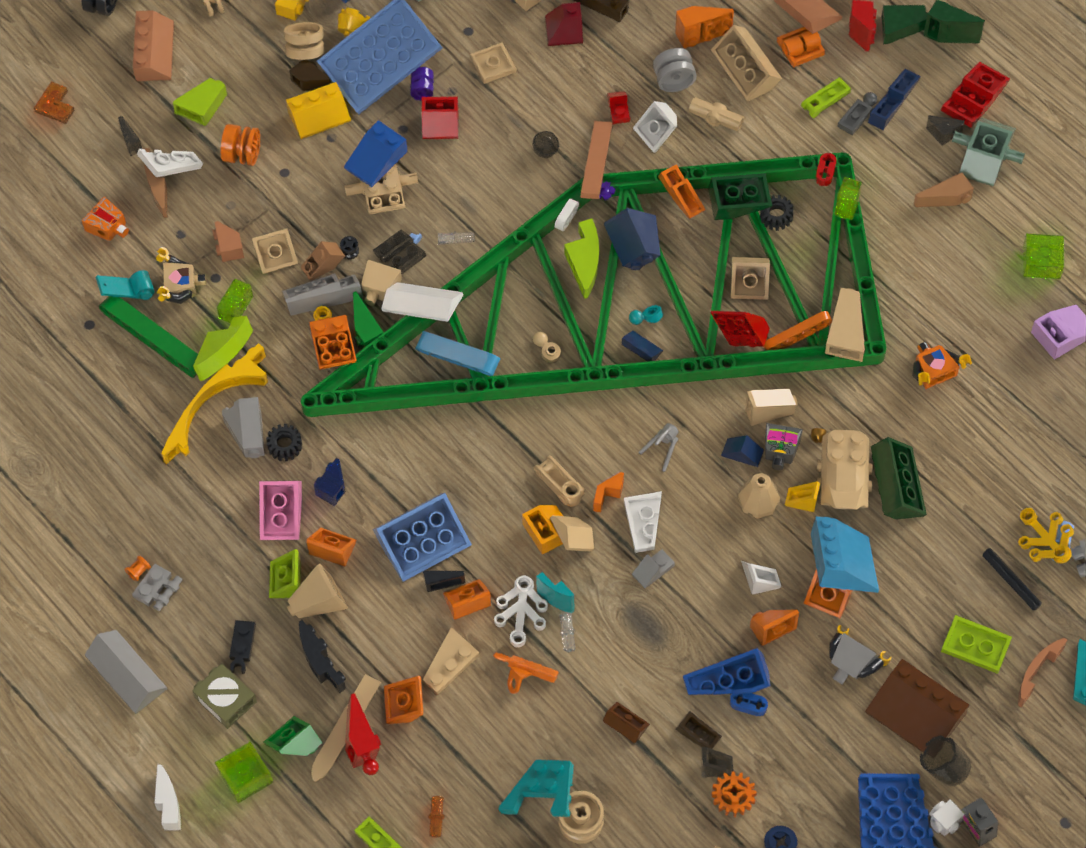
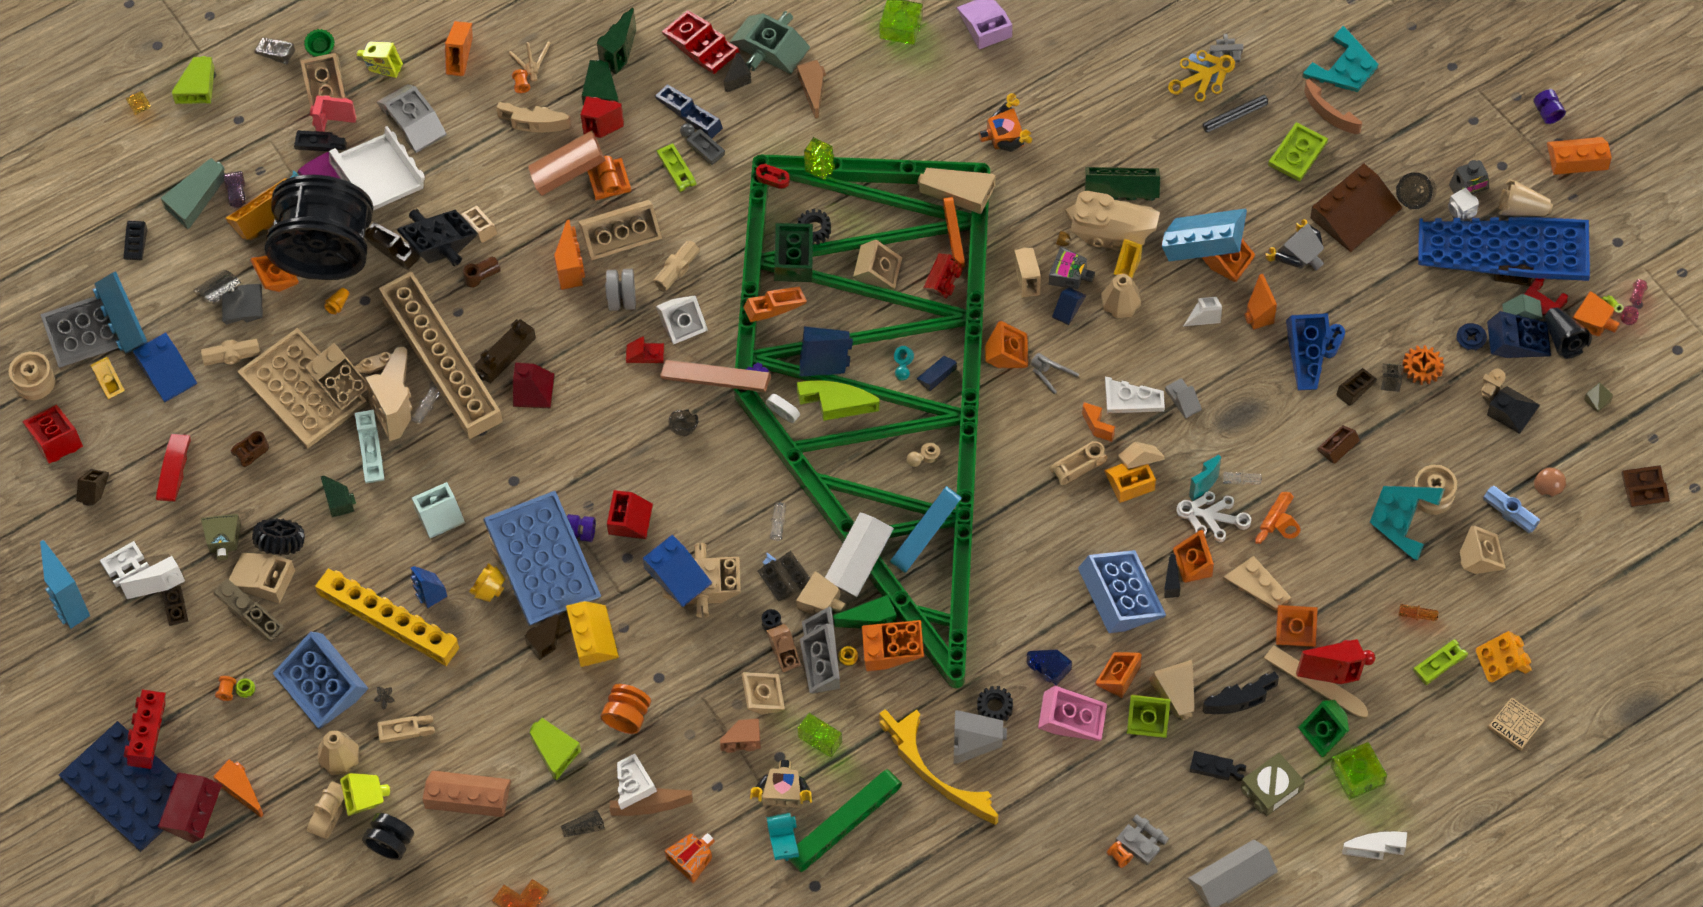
camera: 80 degrees left, 0 degrees up
lime slope [193,315,253,381] -> none
tan wheel [284,22,325,60] -> none
tan tile [470,42,517,84] -> none
none -> orange slope [985,321,1028,368]

